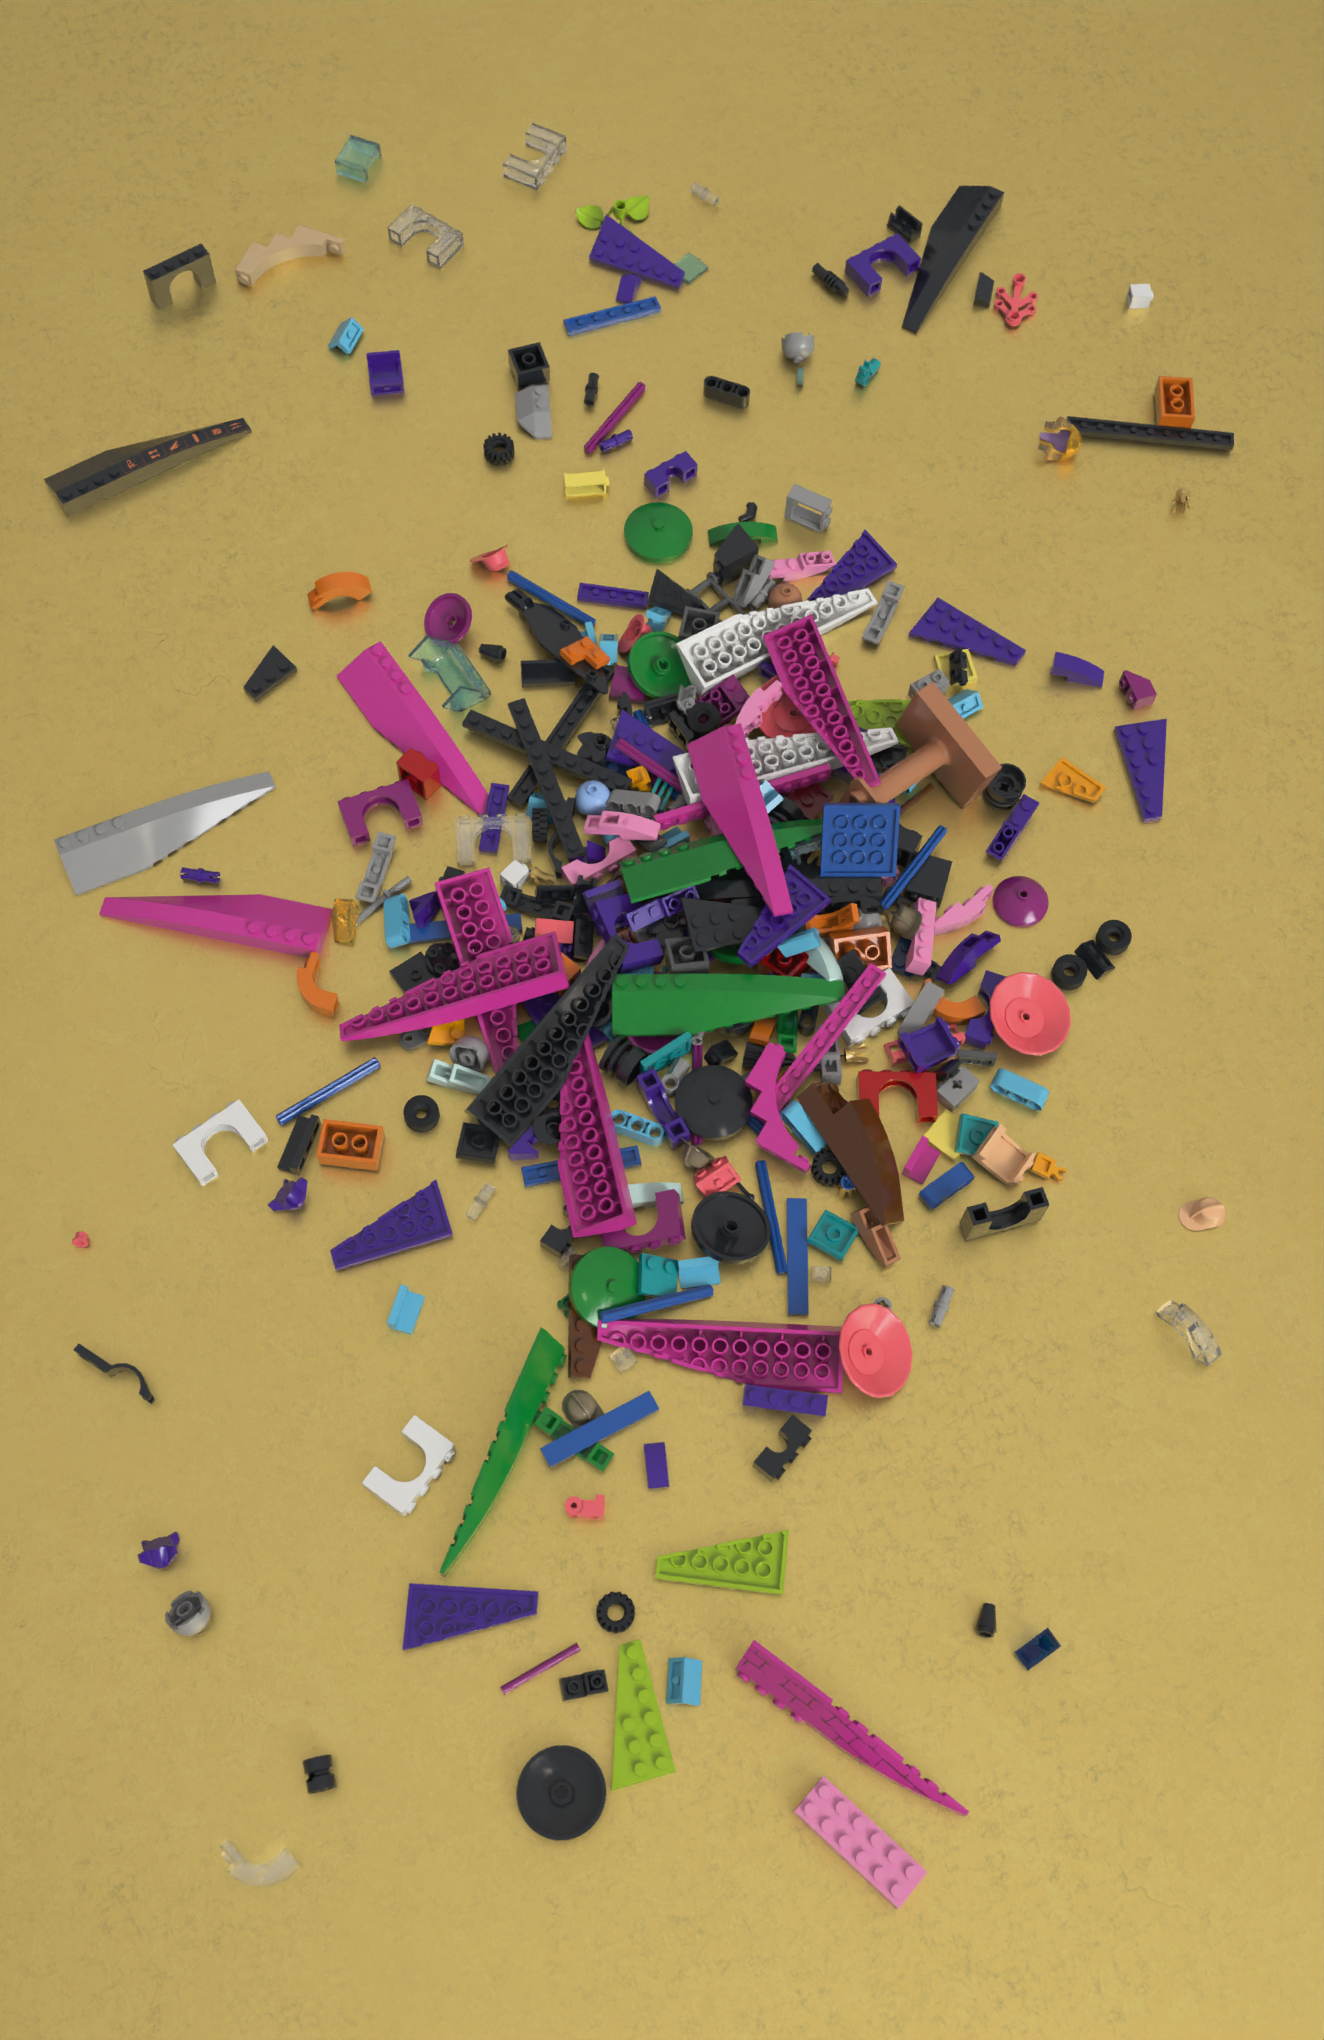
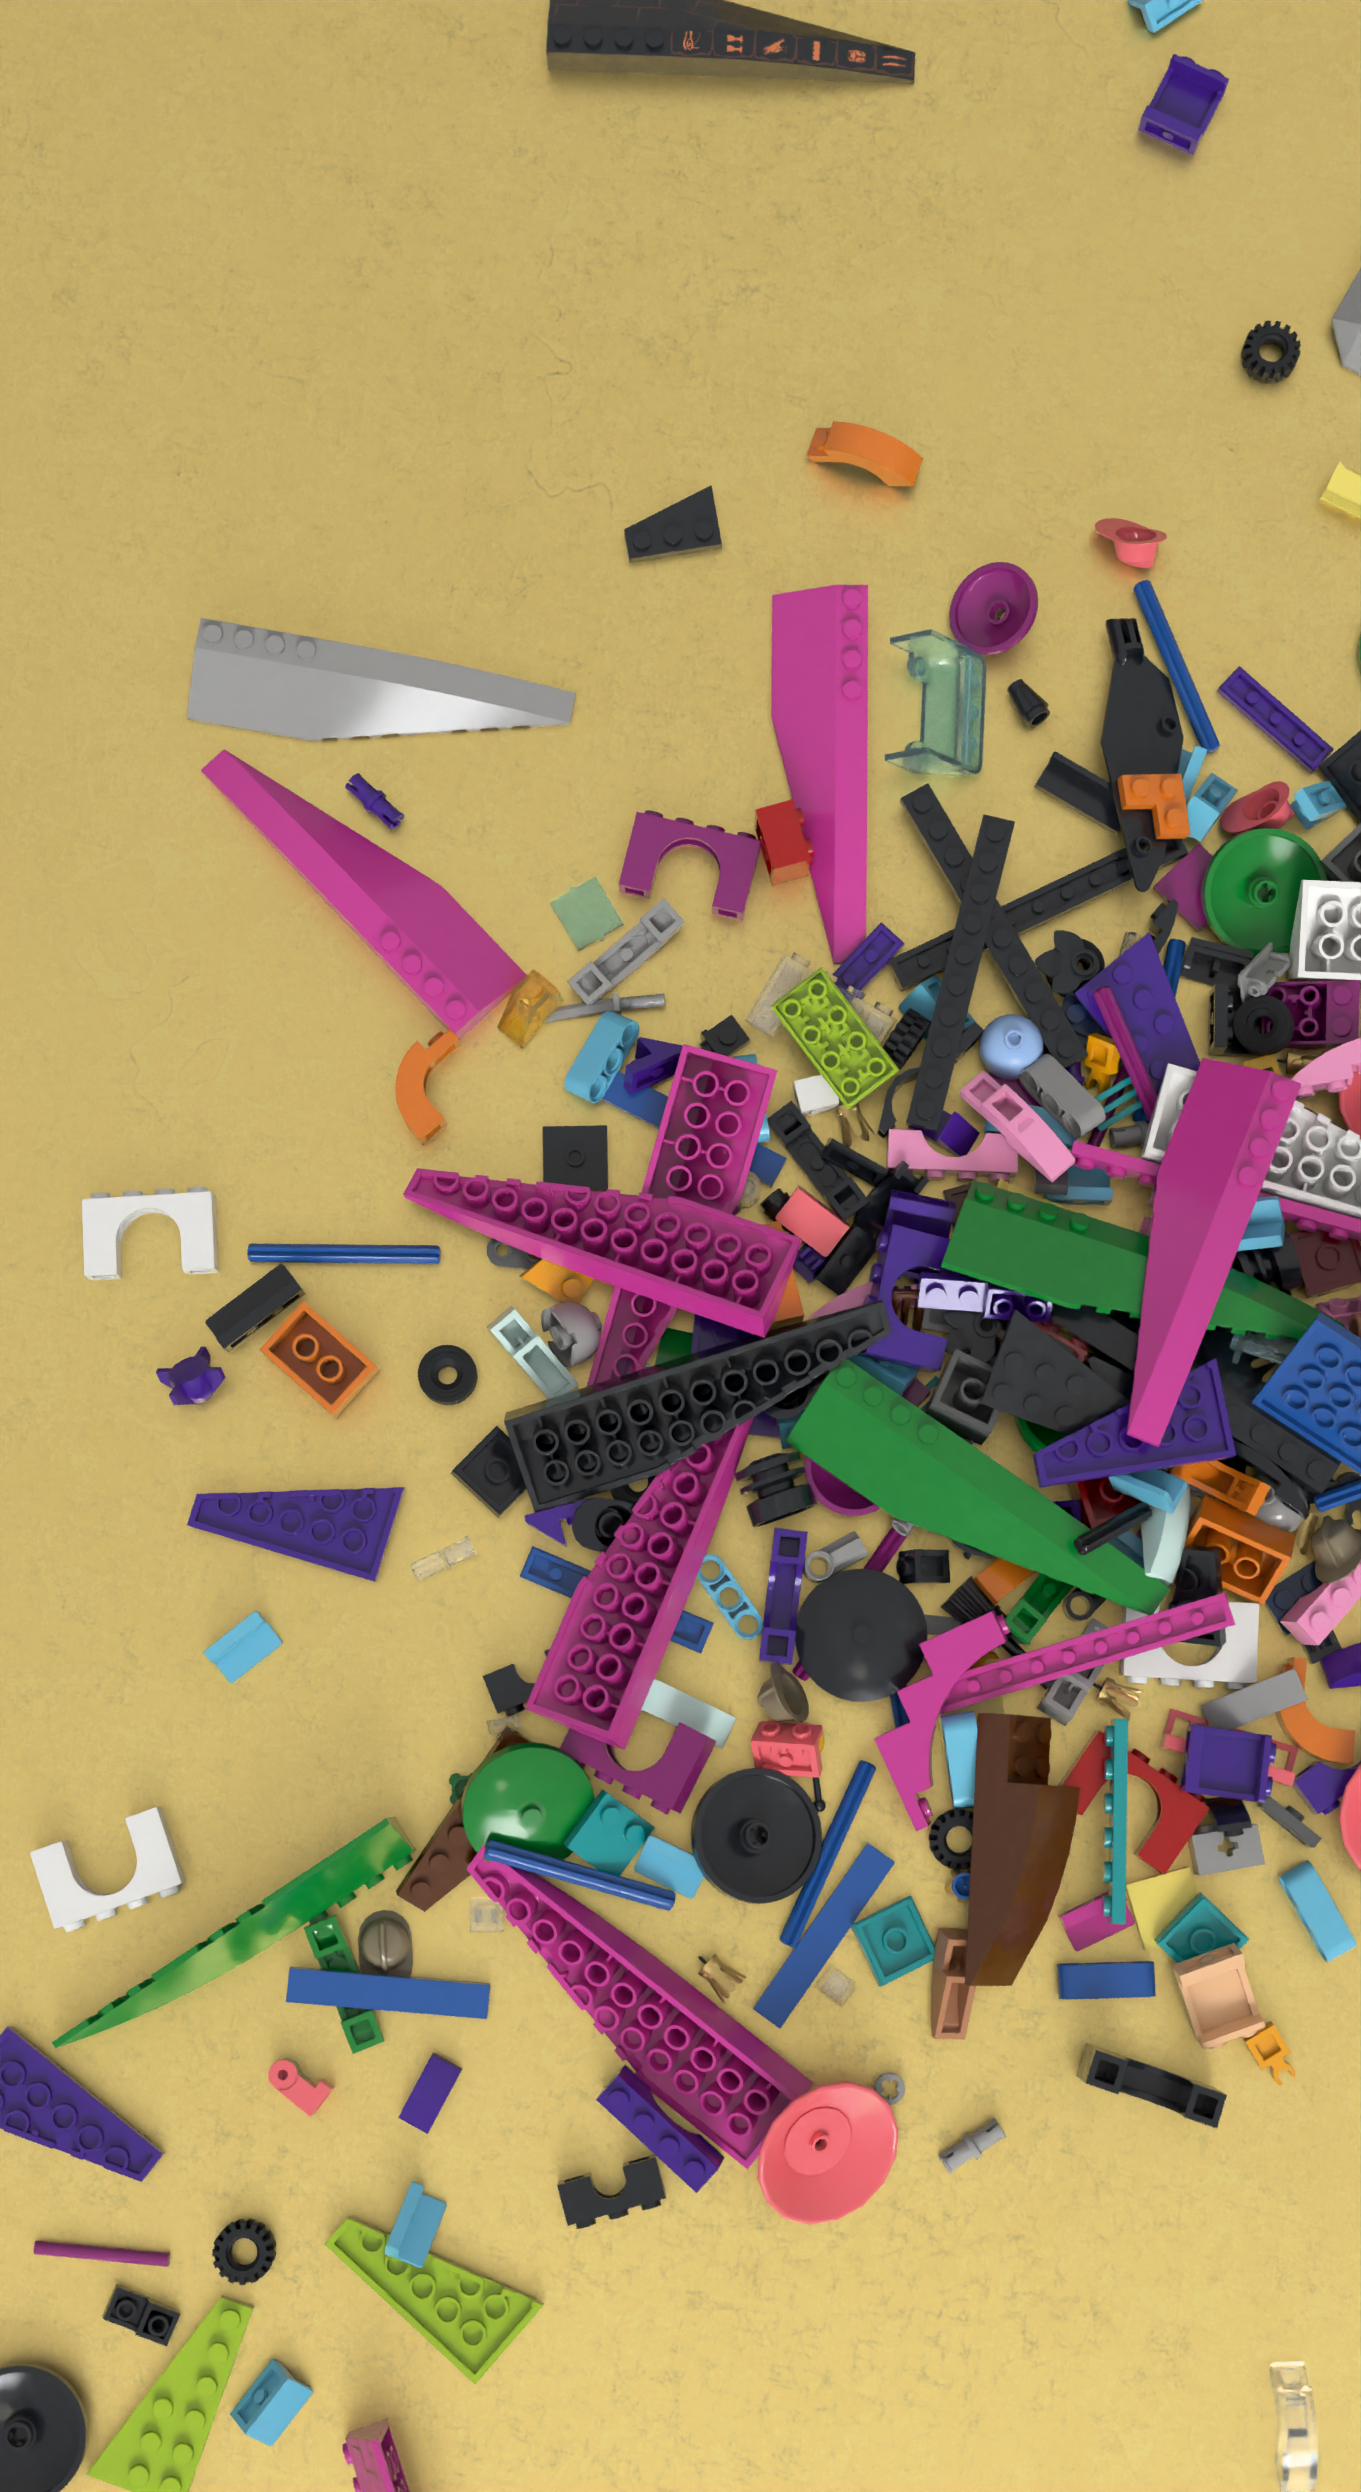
camera: 40 degrees right, 15 degrees up
black dish [424,942,460,977] -> none
teal tile [639,1031,692,1075] -> none
none -> medium azure panel [384,2181,446,2268]
none -> clear light blue piece [550,877,624,951]
none -> pearl gold piece [698,1954,746,2003]
none -> lime tile [770,967,900,1110]
none -> black axle [1073,1502,1152,1555]
none -> teal plate [1102,1719,1128,1924]

